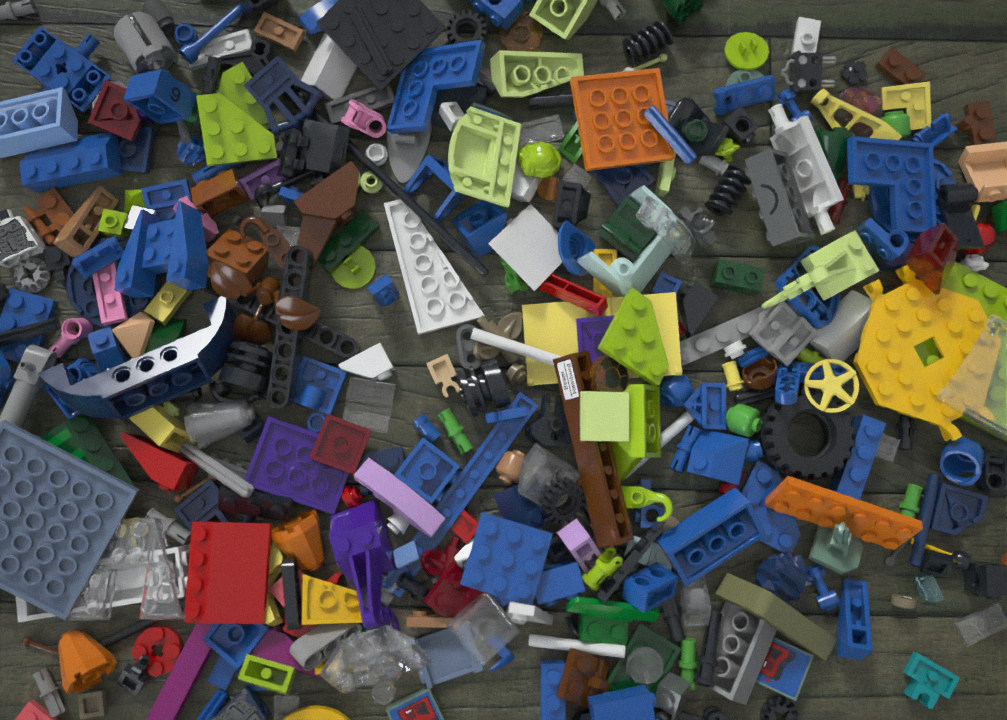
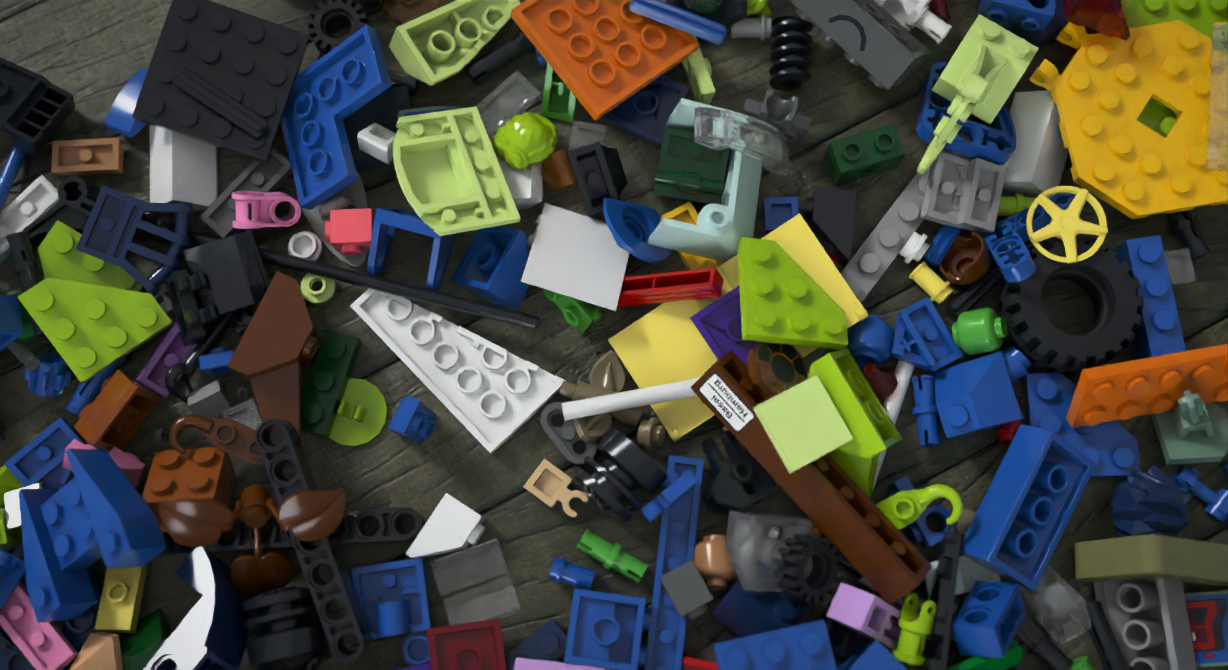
camera: 25 degrees left, 5 degrees down
none -> coral brick [325,208,375,256]
none -> dark grey brick [659,560,713,620]
none -> clear red rock [863,363,898,400]

